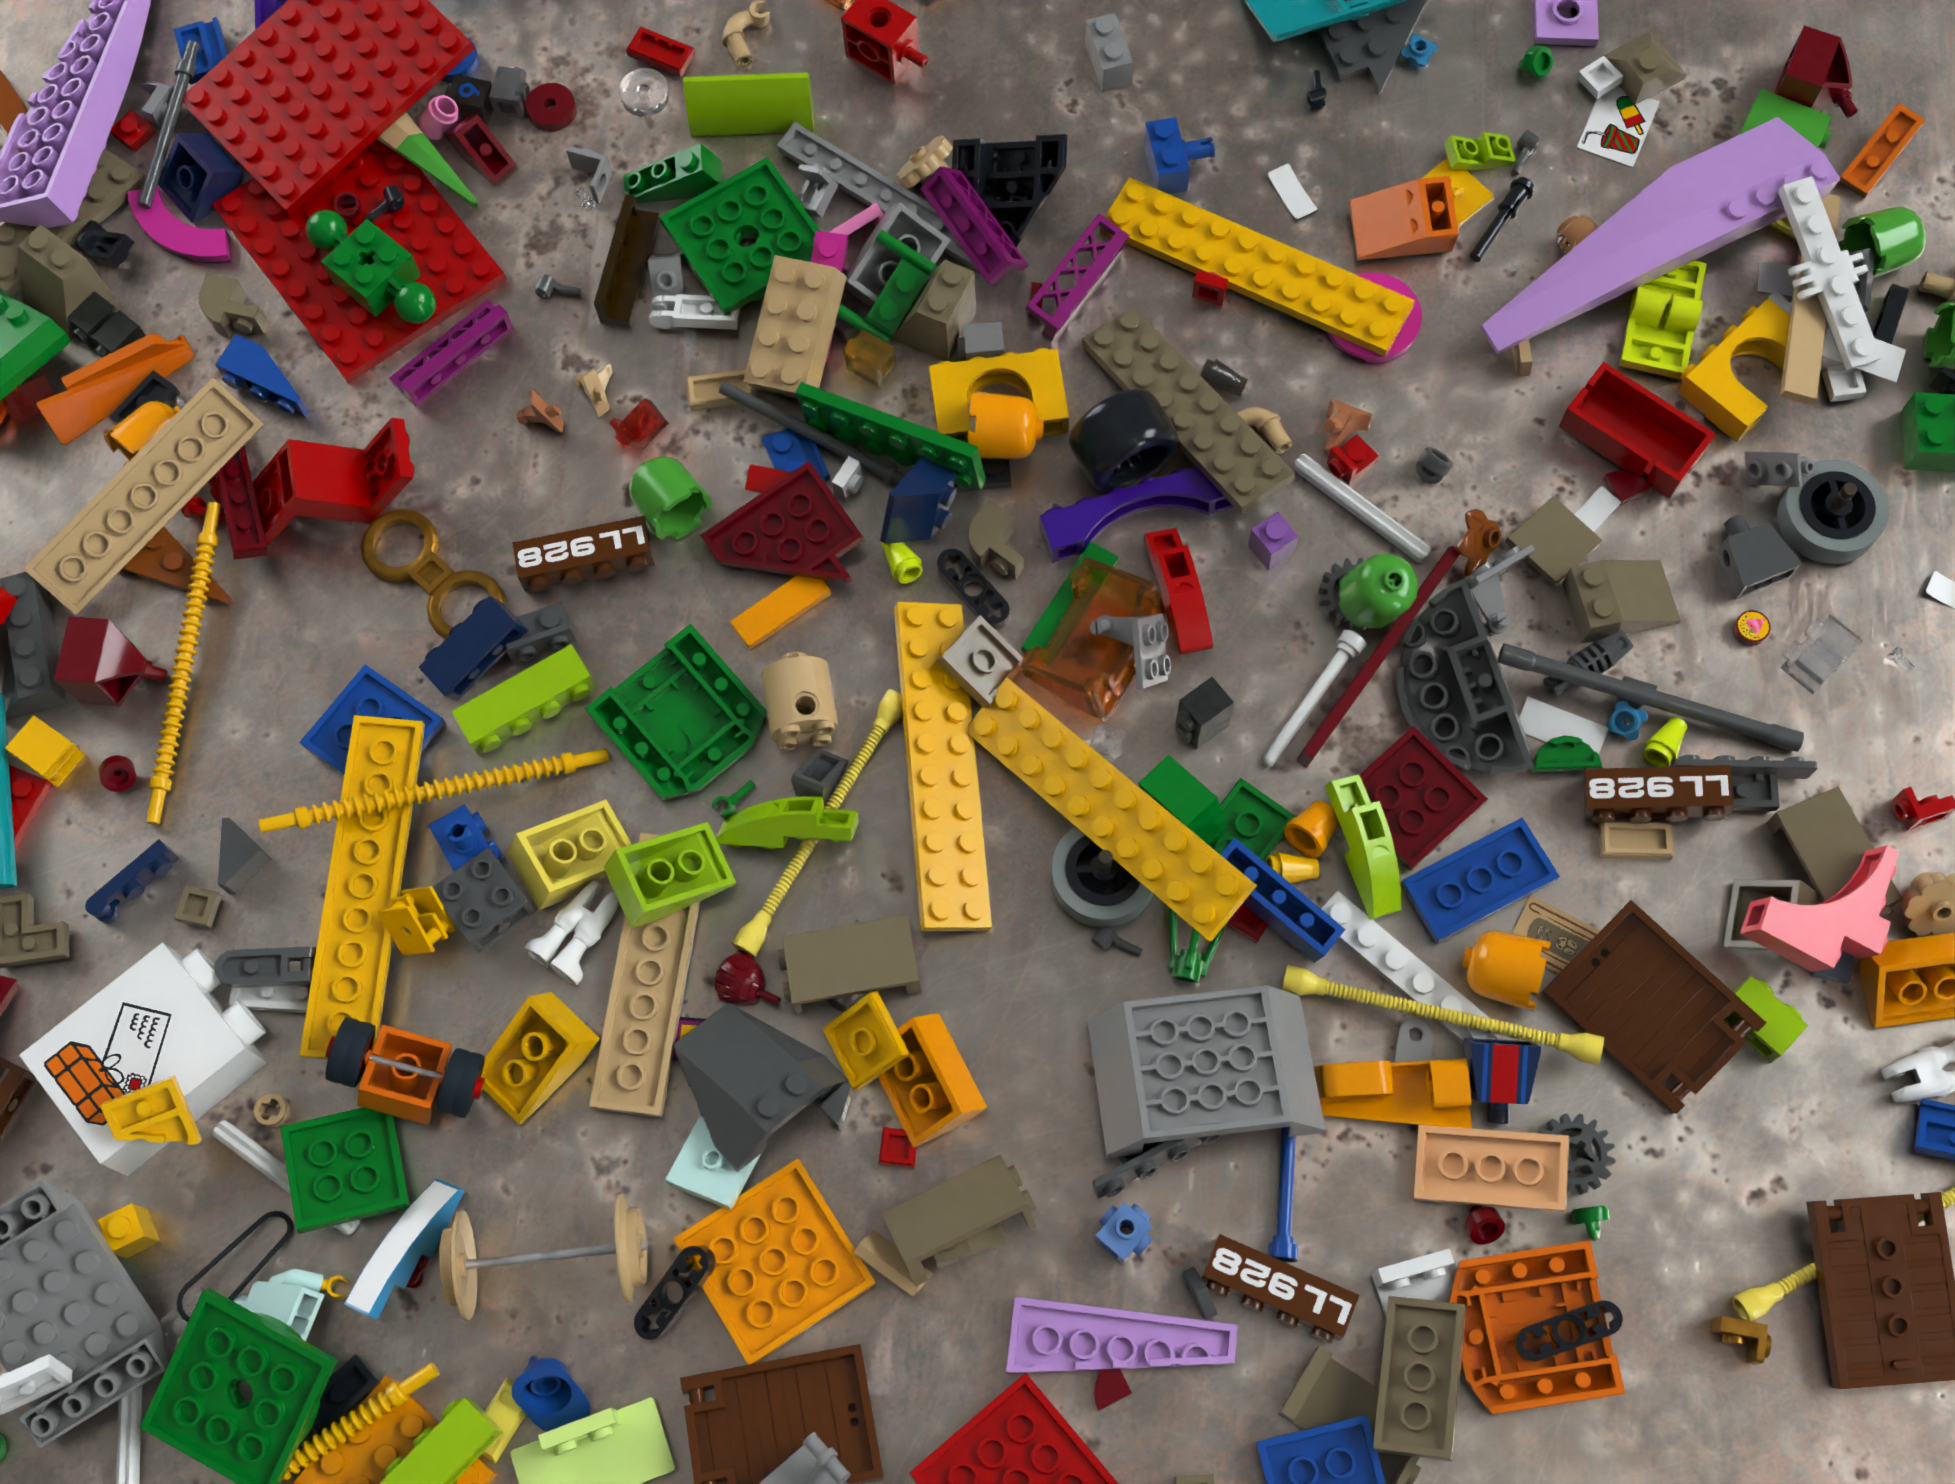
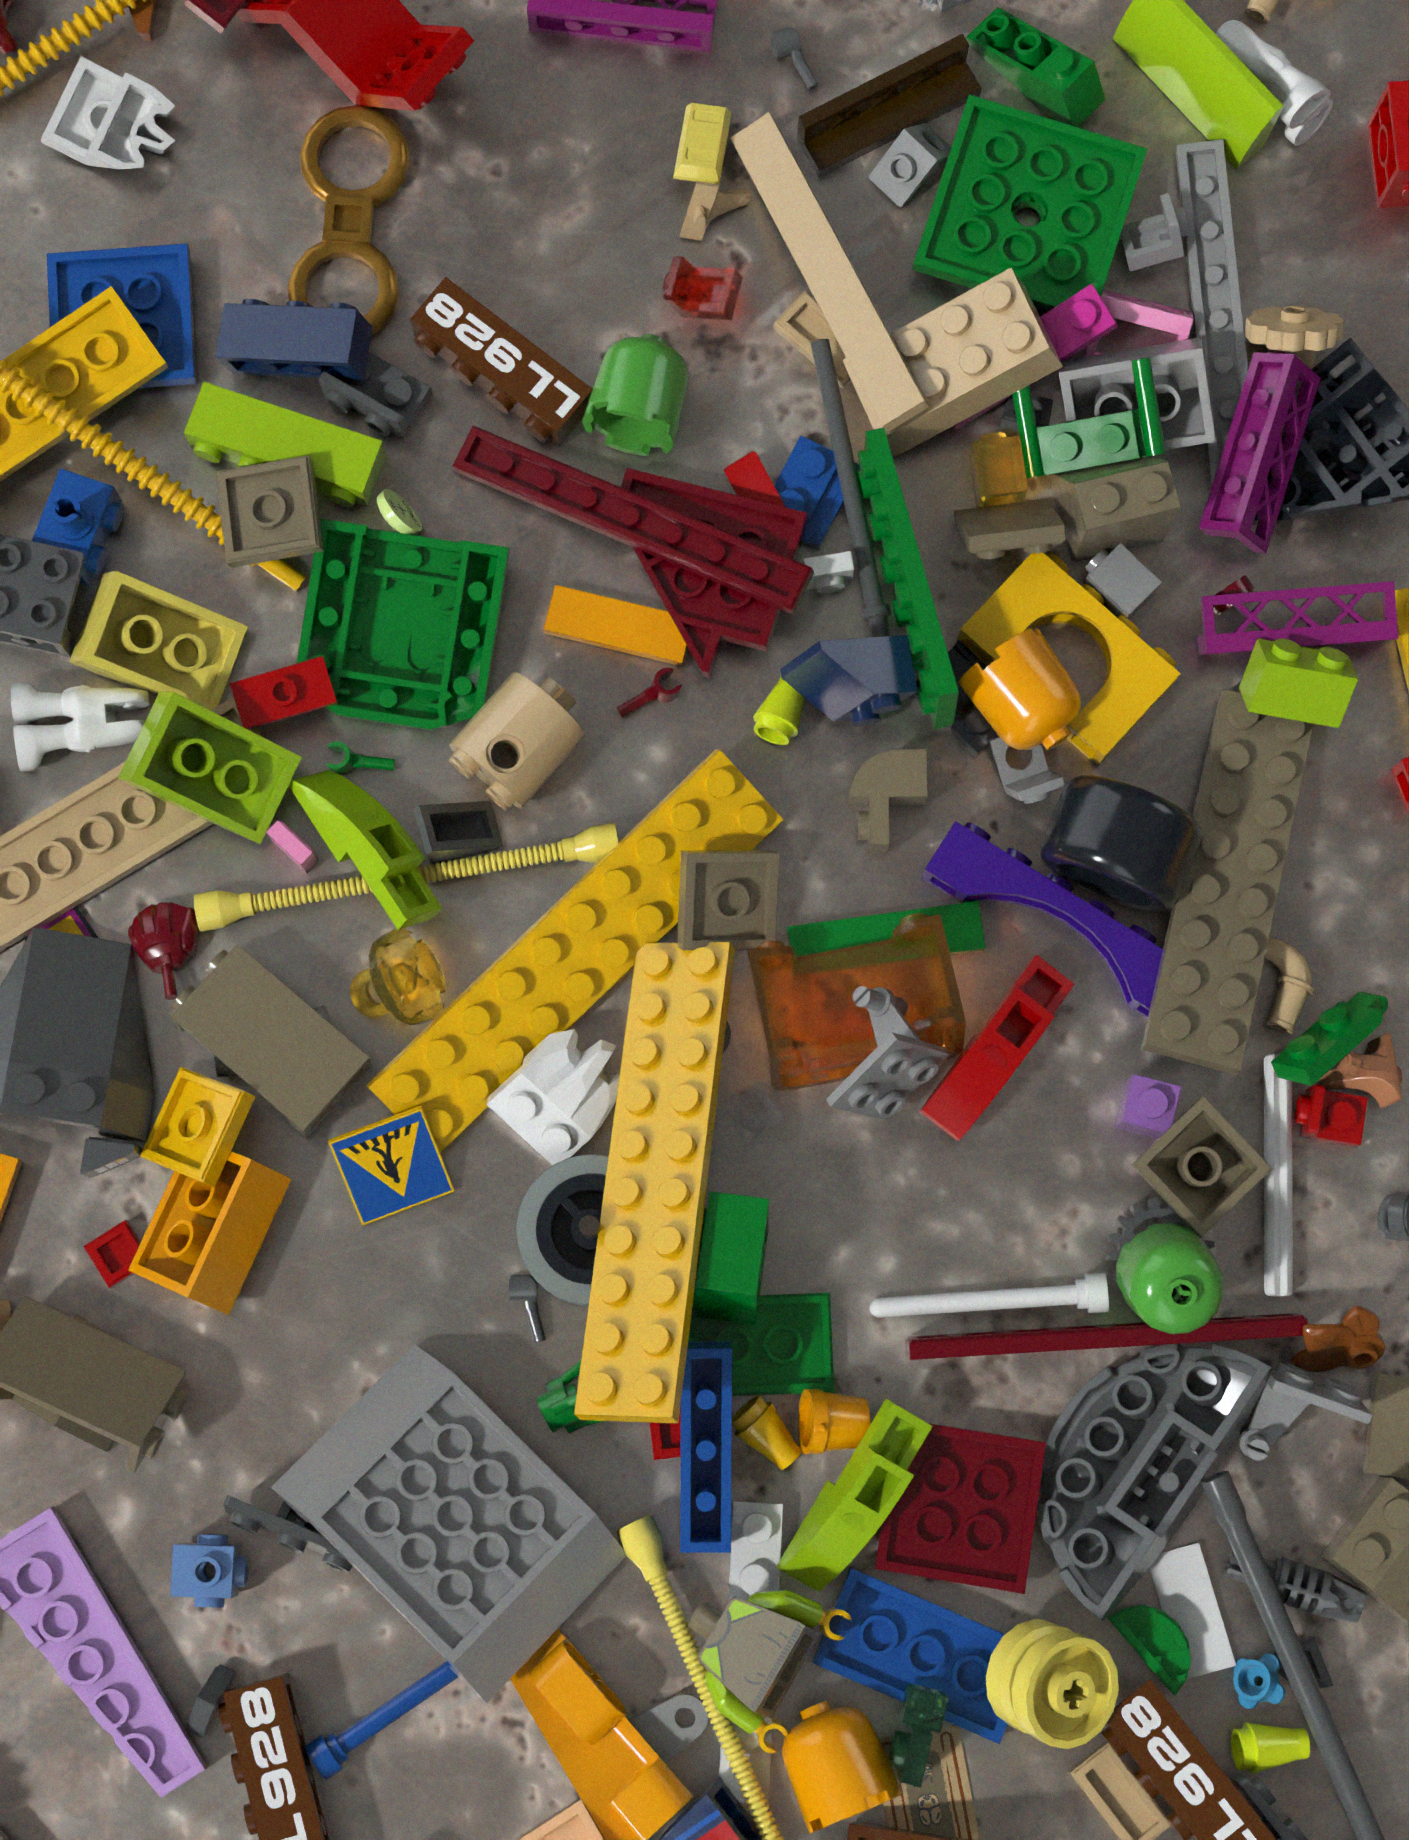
camera: 45 degrees right, 10 degrees up
nougat piece [516,388,564,433] -> none
white hinge [648,294,741,330] -> none
black beam [937,549,1010,630] -> none
dark red tile [1094,1369,1132,1411] -> none
pearl dark grey piece [1175,677,1234,749] -> none
clear smoke cone [1200,358,1248,397] -> none
none -> white plate [41,56,175,169]
none -> dark tan tile [216,455,324,568]
none -> red plate [229,656,337,730]
none -> bright pink tile [266,820,318,873]
none -> piece [328,1105,454,1226]
none -> clear yellow tile [350,929,446,1026]
none -> yellowish green piece [377,489,422,535]
none -> dark red tile [452,425,814,615]
none -> white plate [487,1029,620,1165]
none -> dark red hand [616,668,682,717]
none -> light yellow tile [673,103,732,185]
none -> torso [690,1590,851,1753]
none -> tan tile [730,112,929,432]
none -> clear green plate [888,1682,949,1788]
none -> dark tan tile [954,499,1065,559]
none -> light yellow wheel [986,1619,1119,1749]
none -> light grey bracket [989,737,1065,804]
none -> dark tan slope [1131,1096,1272,1237]
none -> white piece [1216,20,1333,146]
none -> lime brick [1239,638,1358,728]
none -> green hinge [1271,992,1388,1086]

